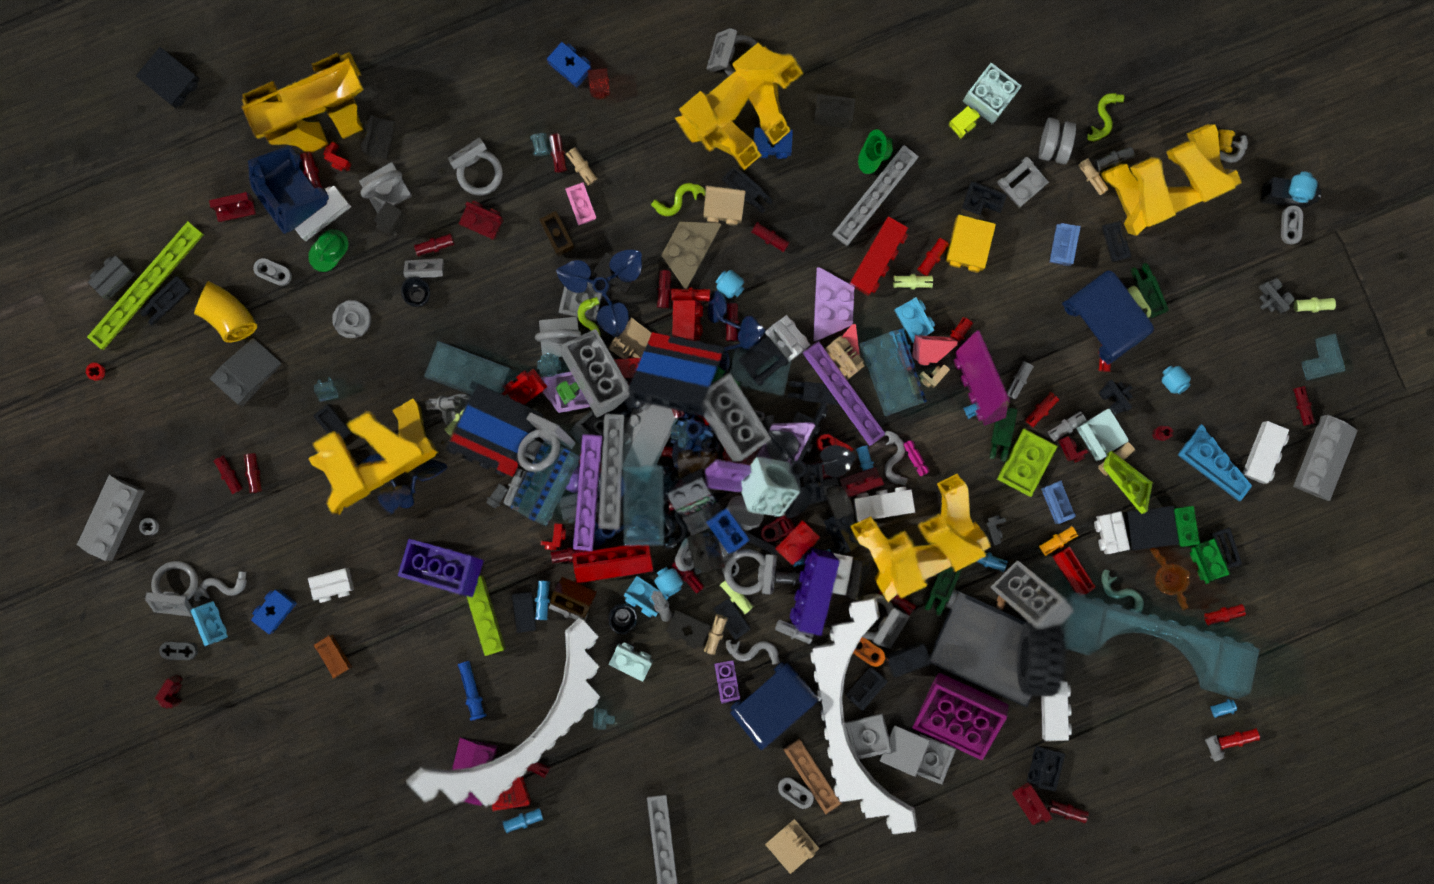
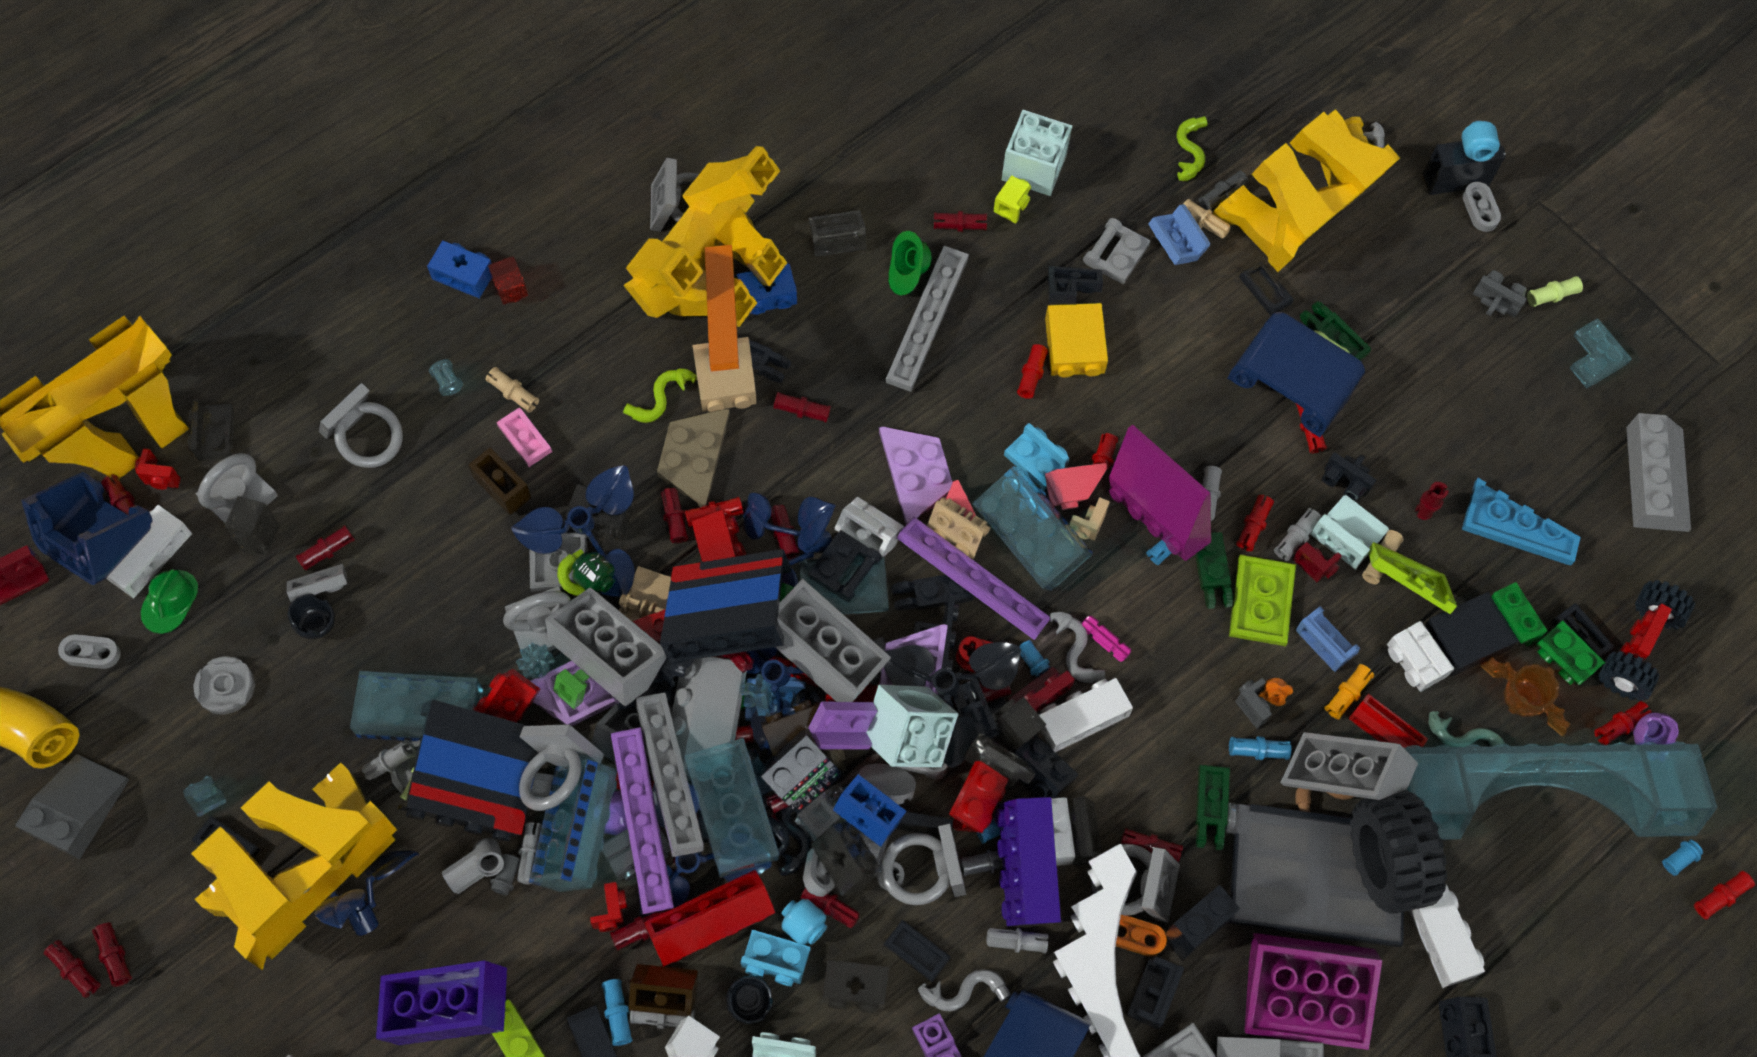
camera: 20 degrees left, 20 degrees down
dark red bracket [459,201,503,240] -> none
dark red axle [549,133,567,173] -> none
light grey axle [651,591,673,622] -> none
tan pin [704,614,728,655] -> none
medium azure head [716,270,744,299] -> none
yellowish green pin [720,581,754,614] -> none
dark red piece [760,515,796,542] -> none
red brick [850,216,909,296] -> none
yellow animal [850,474,991,602] -> none
yellowish green pin [893,274,933,289] -> none
light grey wheel [1039,117,1076,165] -> none
medium blue hinge [1049,223,1081,266] -> none
medium azure head [1162,366,1191,394] -> none
light grey pin [1205,735,1225,761] -> none
white brick [1242,421,1289,484] -> none
dark red pin [1293,386,1316,426] -> none
none -> light grey piece [442,838,504,894]
none -> dark green head [572,552,615,593]
none -> orange tile [705,245,739,372]
none -> dark red pin [934,211,987,232]
none -> clear smoke bracket [964,733,1035,787]
none -> medium blue bracket [1148,204,1210,265]
none -> orange plate [1259,678,1293,706]
none -> black plate [1599,580,1695,701]
none -> medium lavender hair [1633,713,1679,760]

